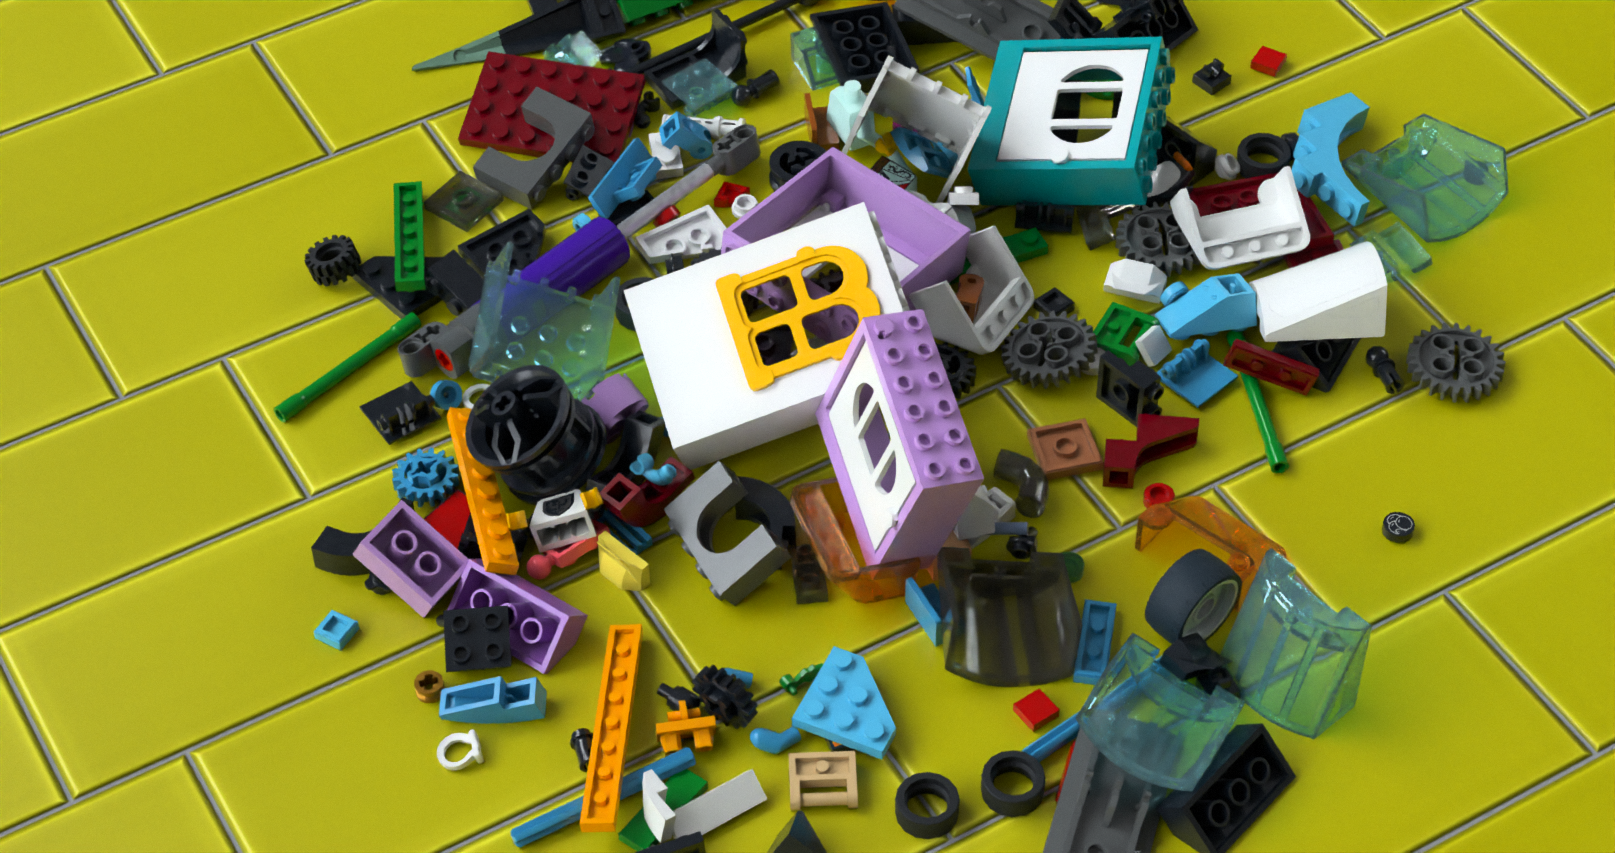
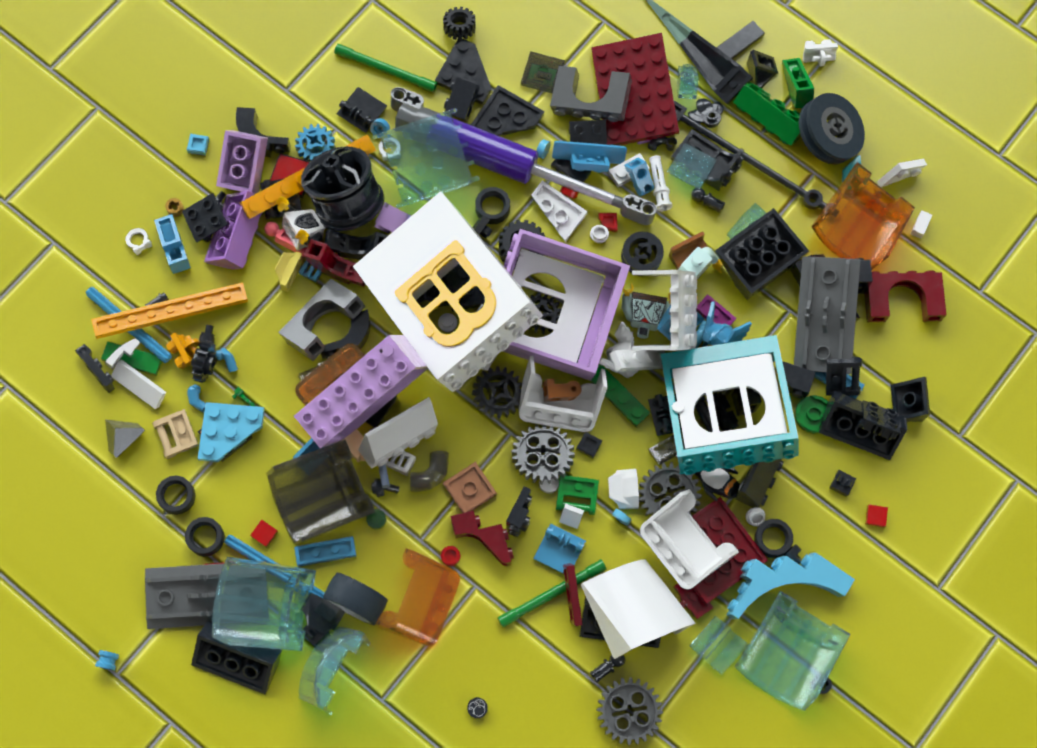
camera: 65 degrees right, 25 degrees up
green plate [394,181,426,292] -> none
medium azure arm [630,453,677,486] -> none
black plate [665,253,684,274] -> none
medium azure slope [1155,273,1257,340] -> none

